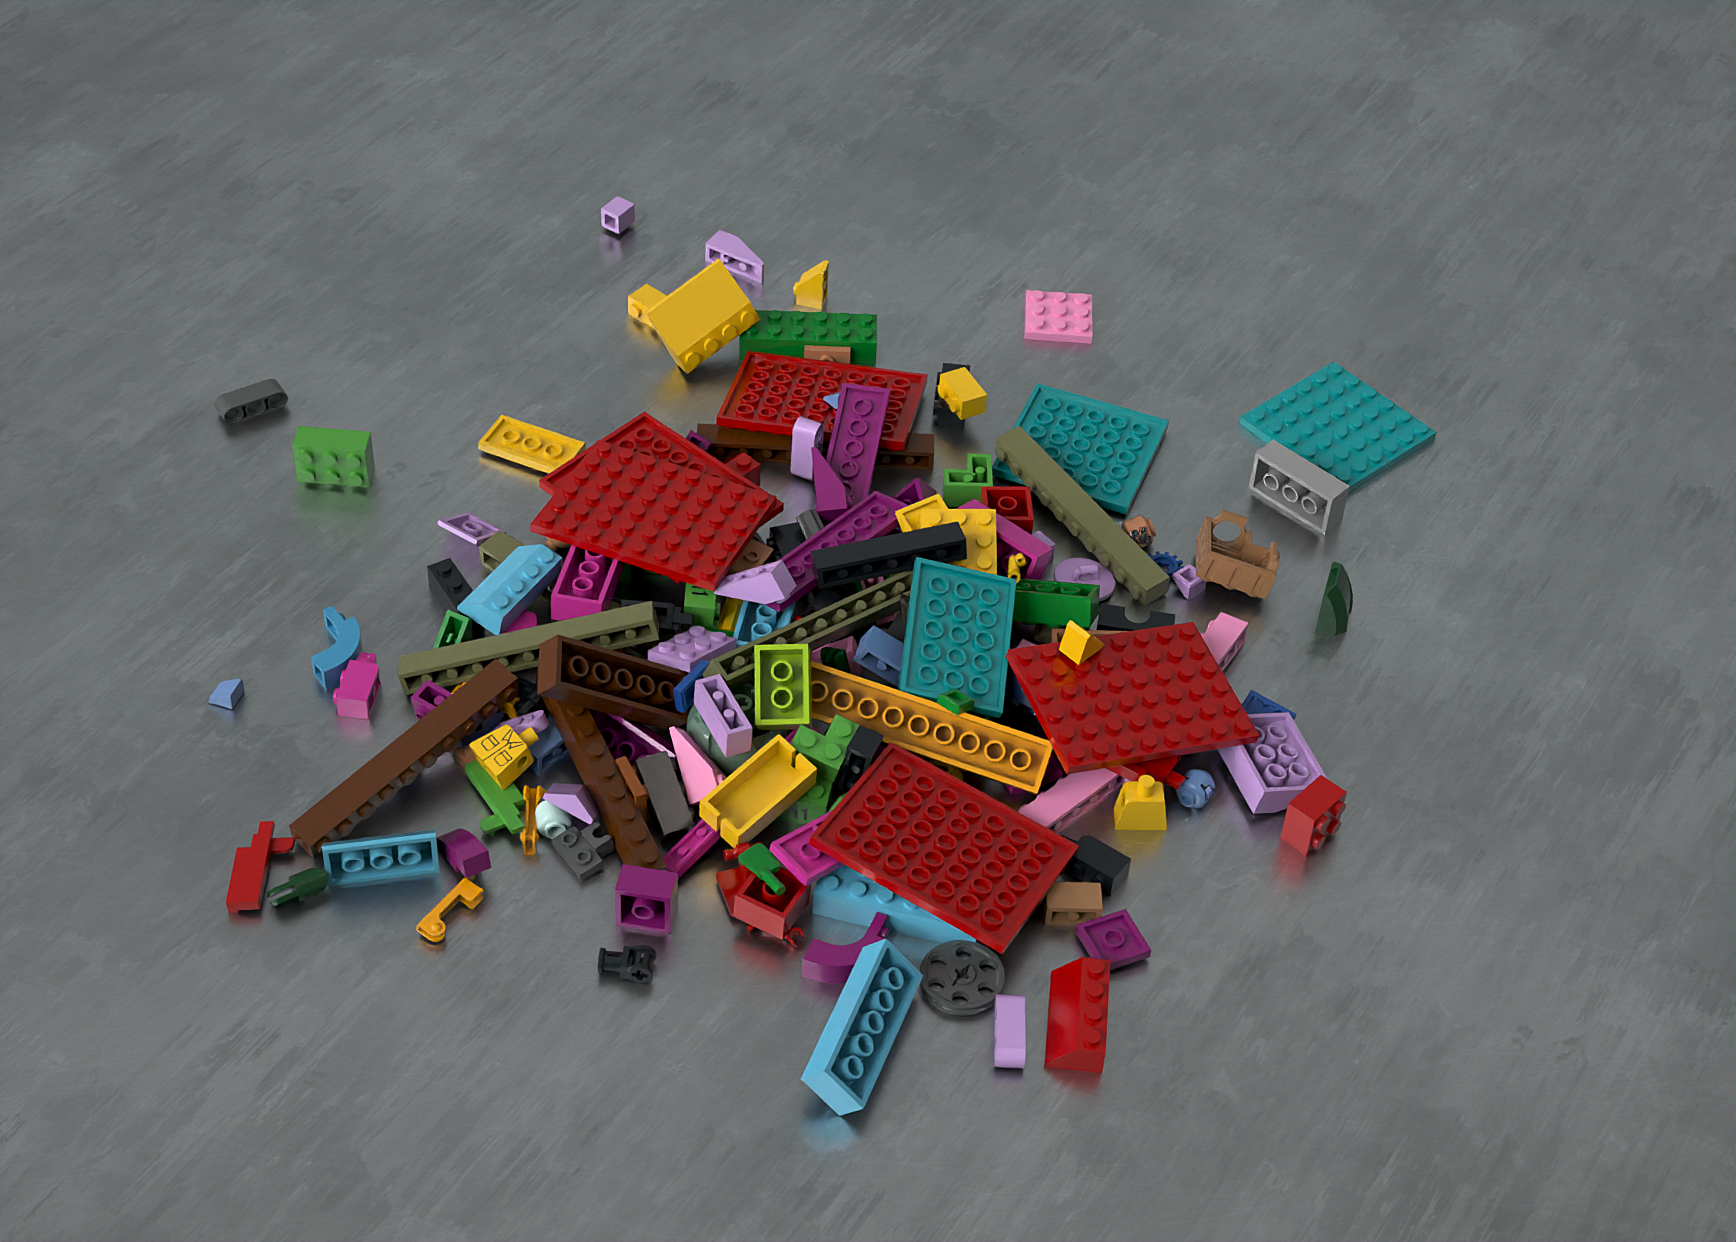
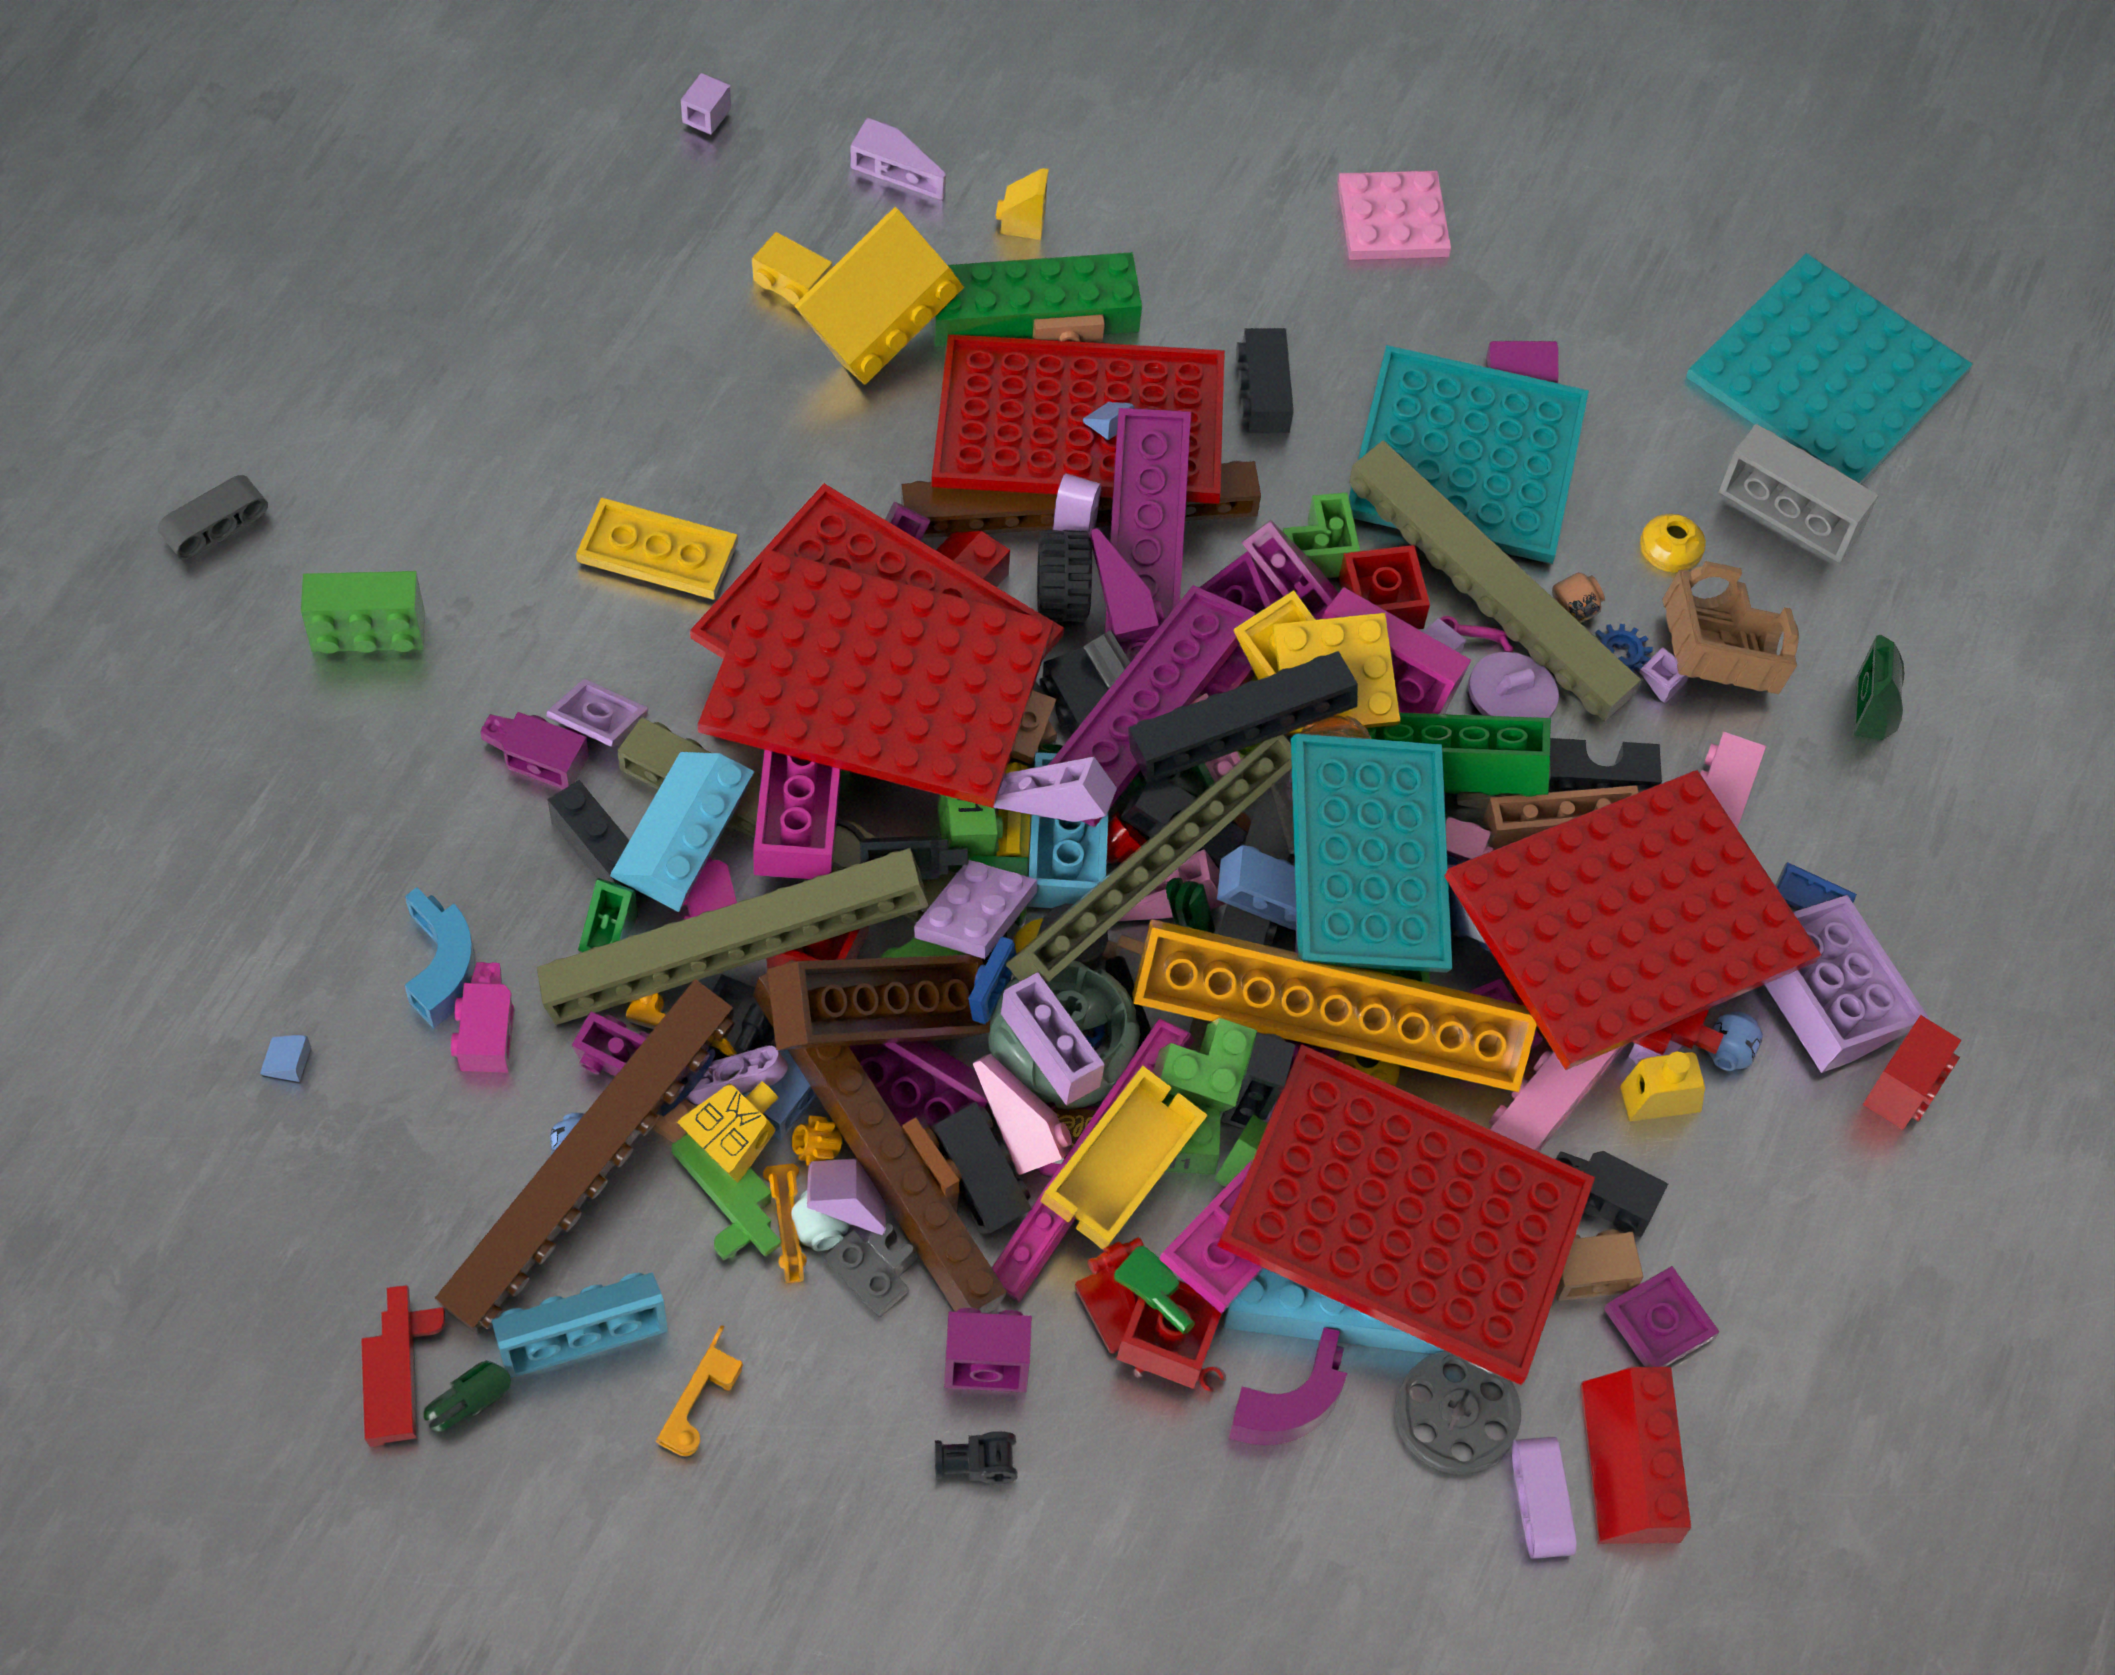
camera: 10 degrees left, 15 degrees up
magenta slope [436,829,491,878] -> none
lime brick [754,644,812,730] -> none
medium azure brick [801,939,923,1116] -> none
green tile [937,689,975,715] -> none
yellow brick [938,367,987,420] -> none
yellow arm [1008,553,1026,583] -> none
yellow slope [1059,620,1104,665] -> none
none -> magenta hinge [480,712,589,789]
none -> light orange gear [792,1116,842,1166]
none -> black tyre [1037,530,1092,622]
none -> magenta slope [1242,520,1339,620]
none -> dark pink piece [1440,616,1514,652]
none -> magenta slope [1486,341,1558,383]
none -> yellow piece [1640,513,1705,573]

